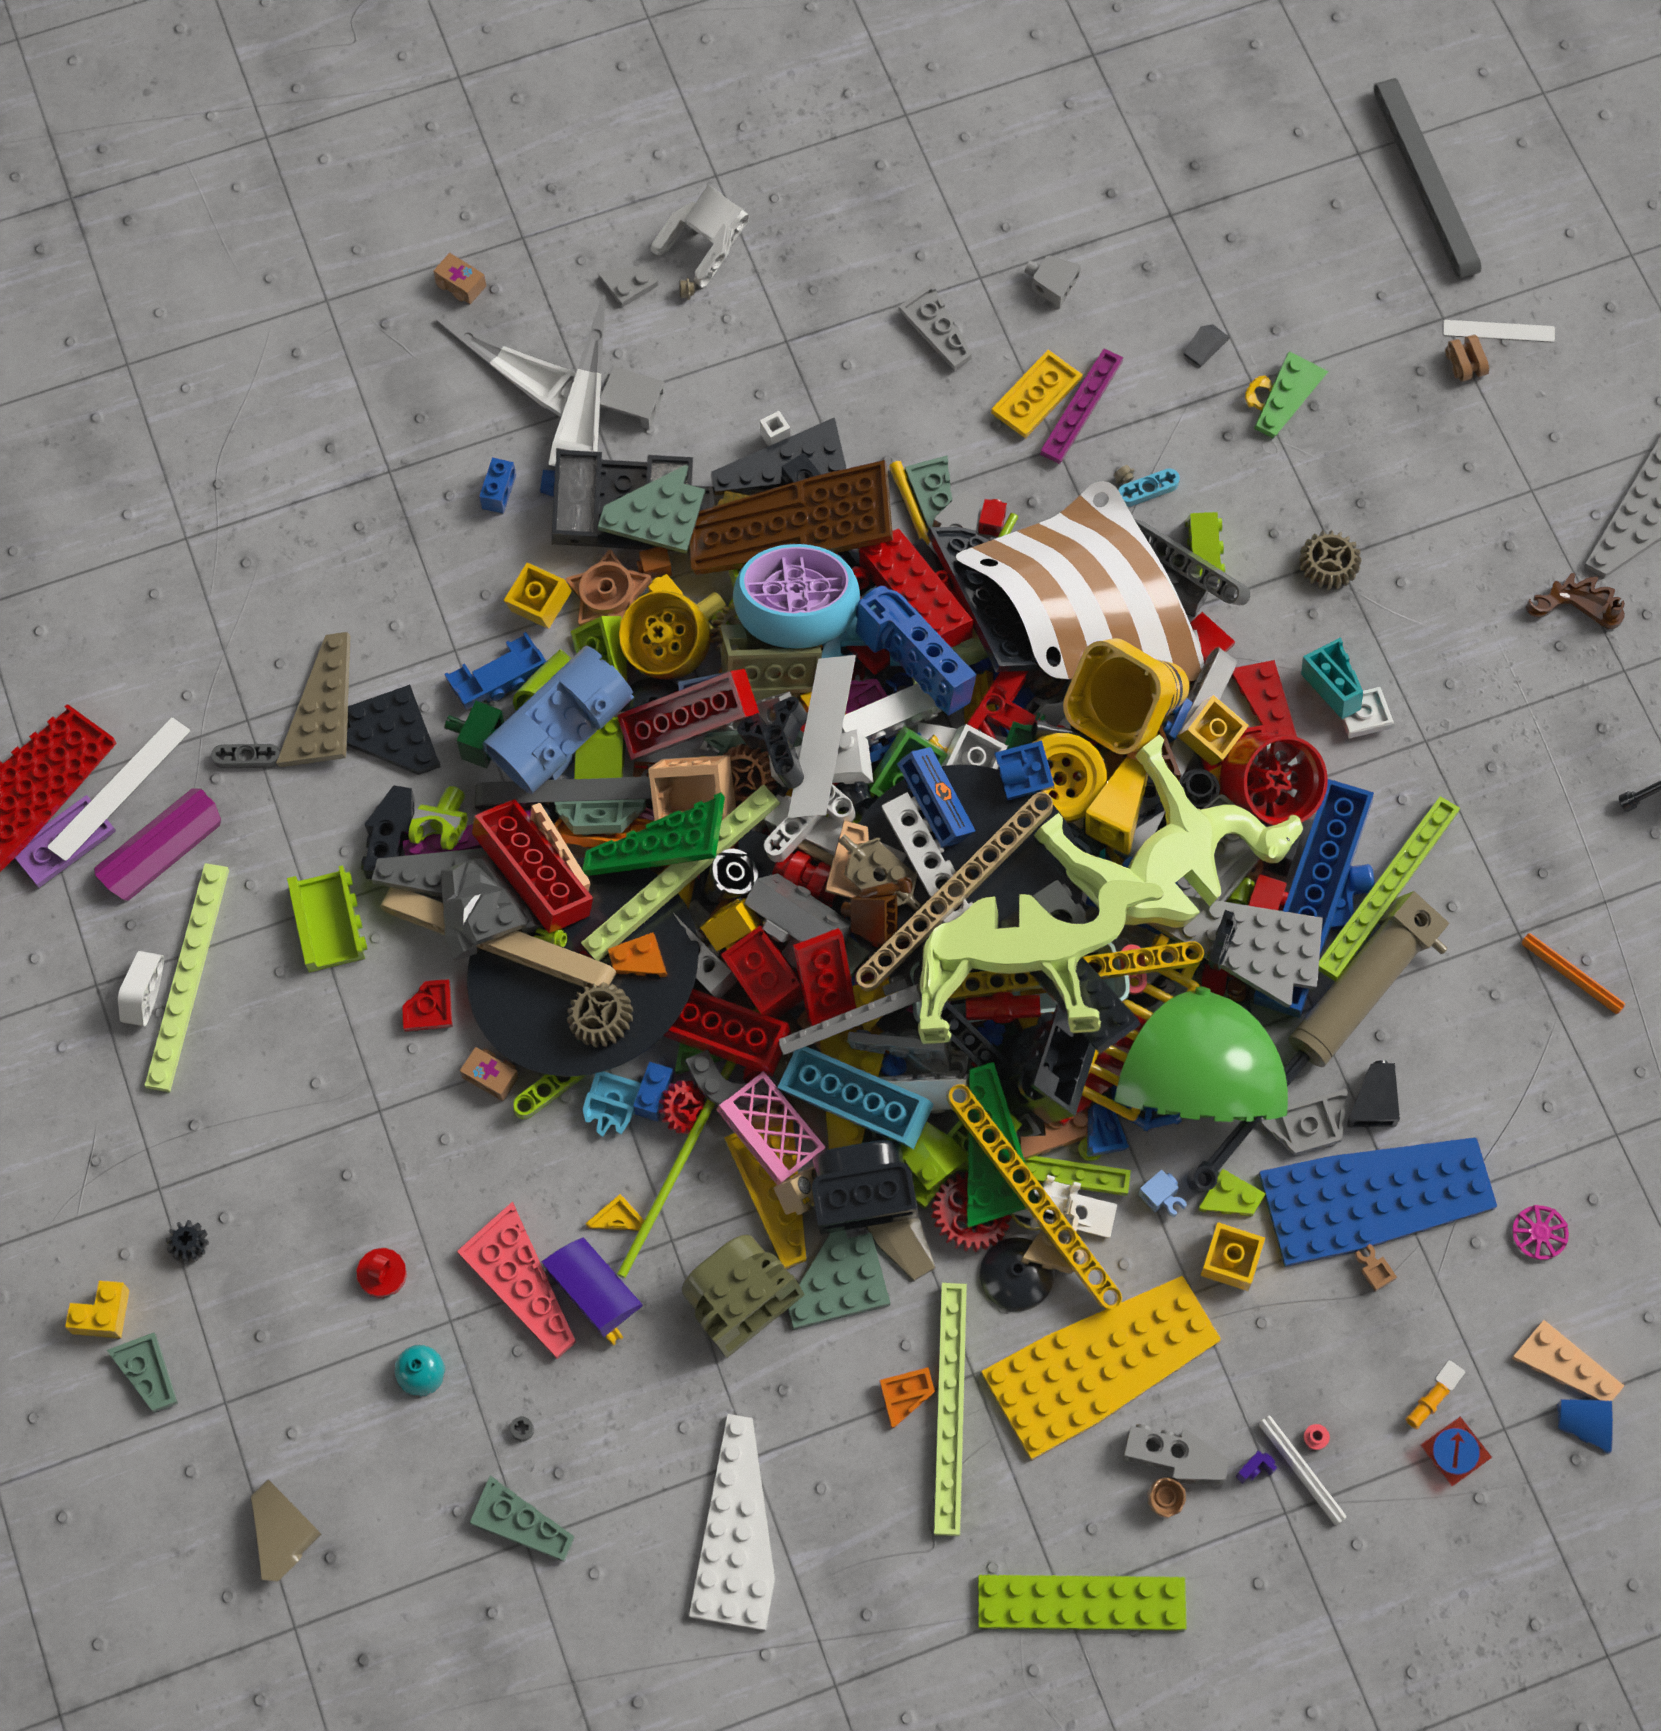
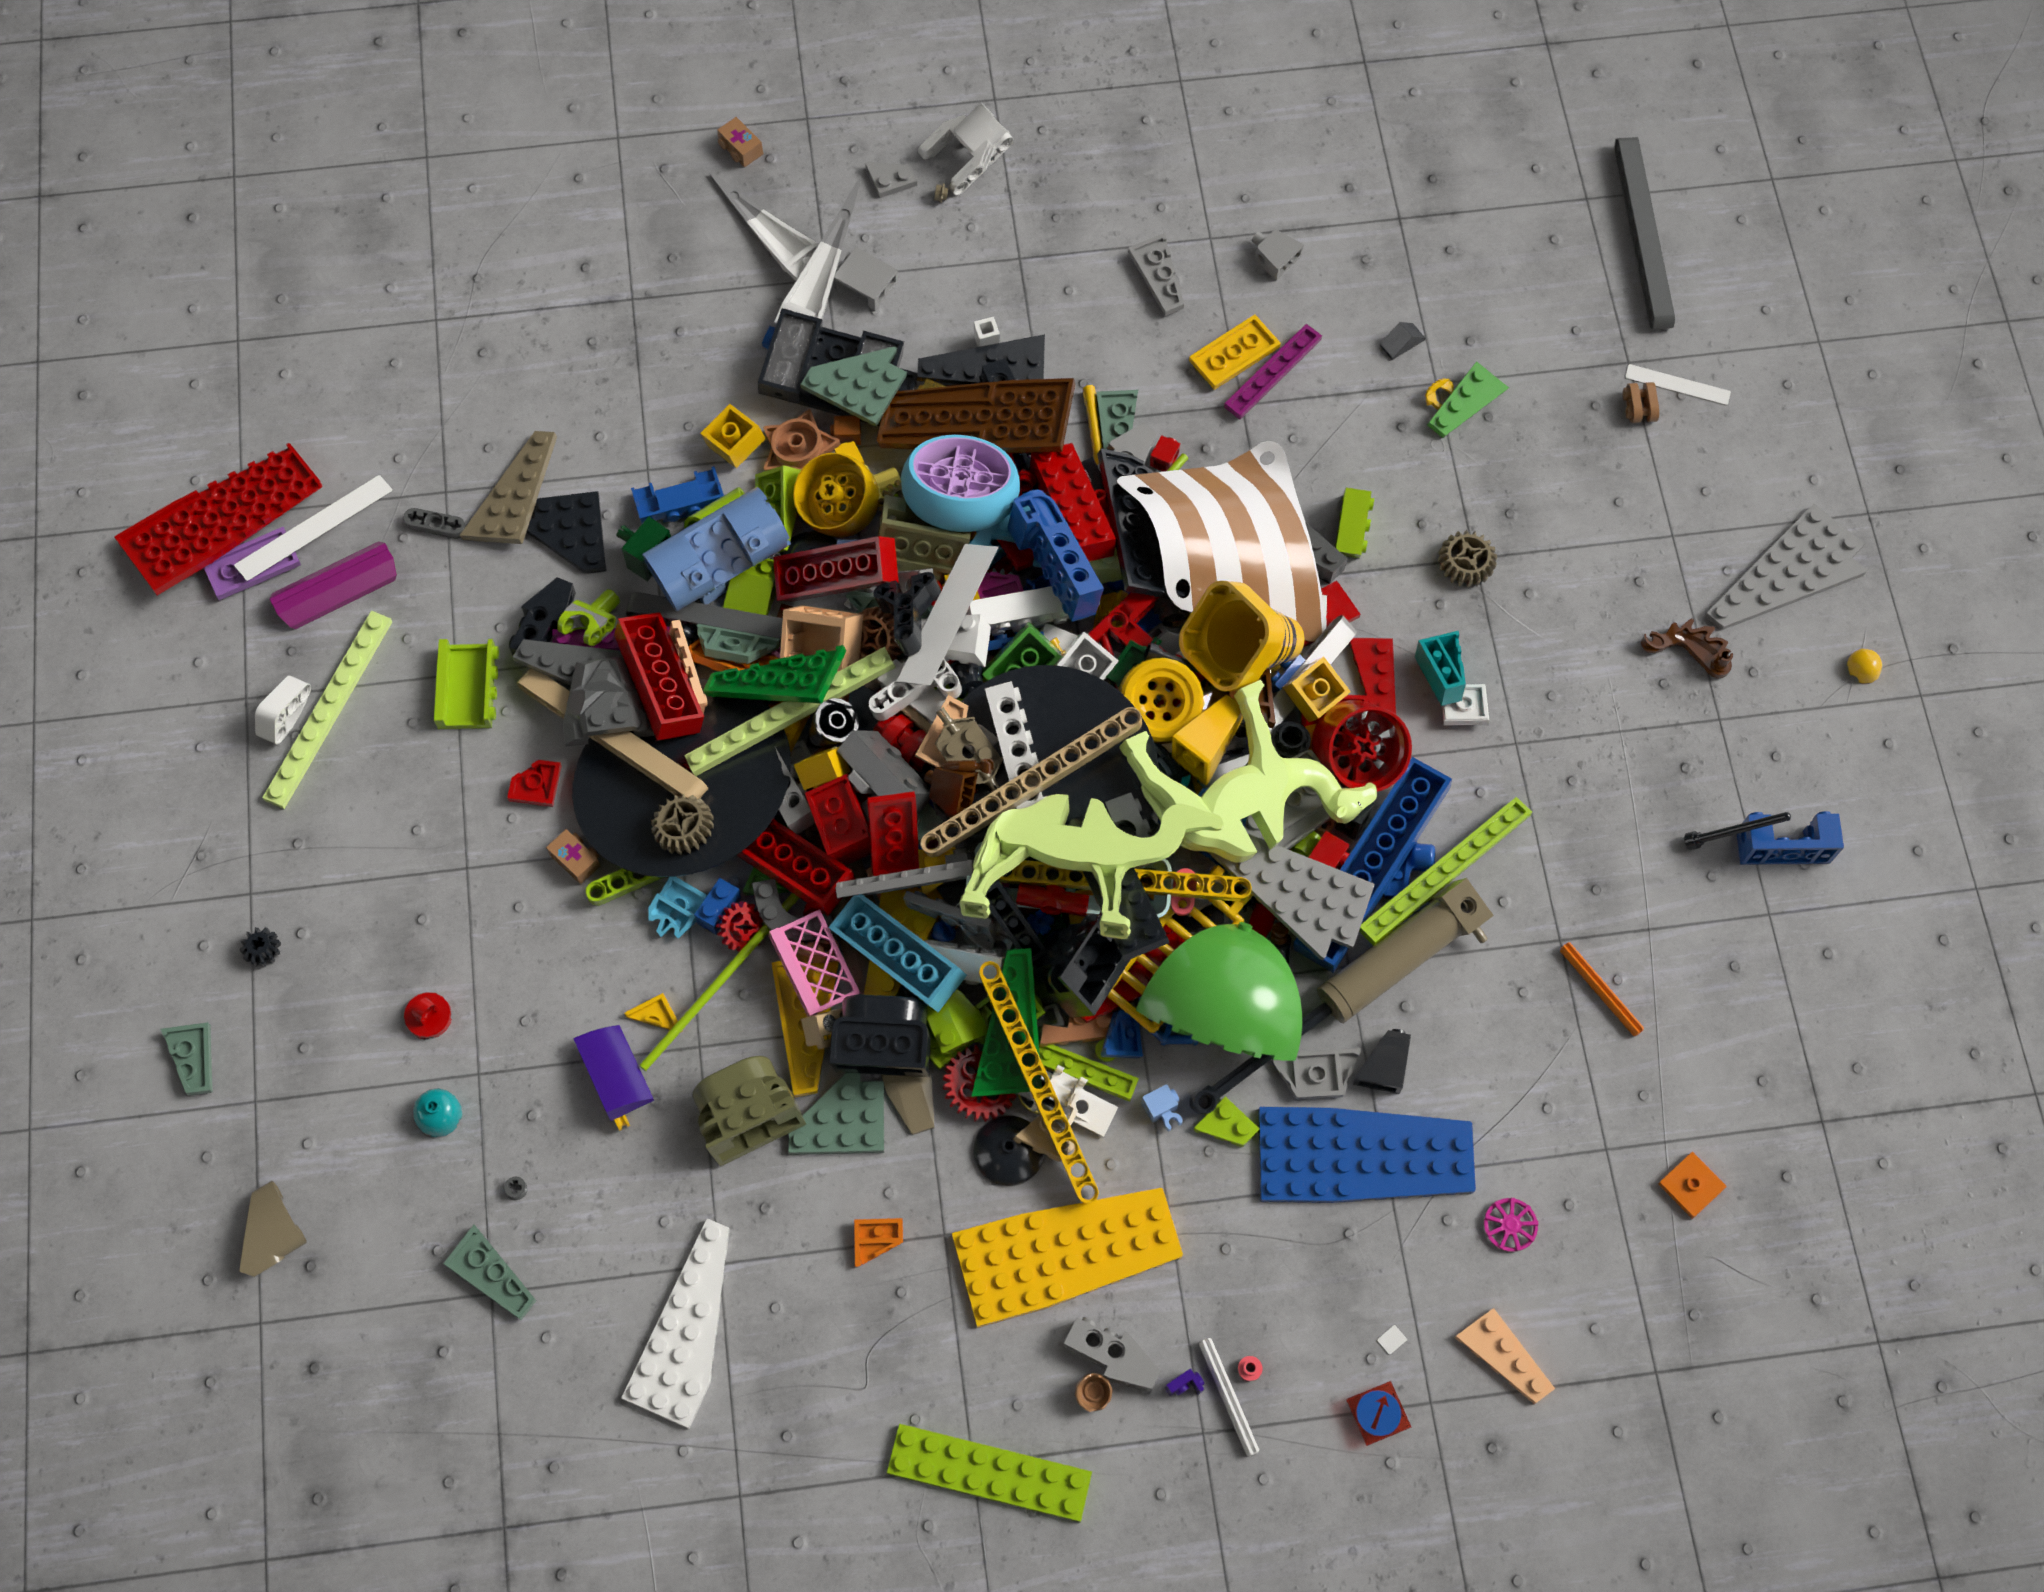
camera: 10 degrees right, 0 degrees up
yellow brick [65,1280,130,1339] -> none
coral wing [457,1201,576,1359] -> none
blue brick [479,457,516,514] -> none
lime pin [534,928,567,947] -> none
orange wing [608,933,667,977] -> none
blue brick [897,747,975,848] -> none
yellowish green plate [934,1283,967,1536] -> none
blue plate [995,741,1055,801] -> none
dark tan plate [1113,465,1135,485] -> none
medium azure beam [1118,469,1180,507] -> none
dark grey beam [1134,519,1250,606] -> none
yellow brick [1200,1222,1265,1291] -> none
black wing [1207,910,1237,971] -> none
medium nougat plate [1355,1244,1397,1292] -> none
light orange pin [1405,1382,1449,1429] -> none
blue slope [1557,1399,1613,1453] -> none

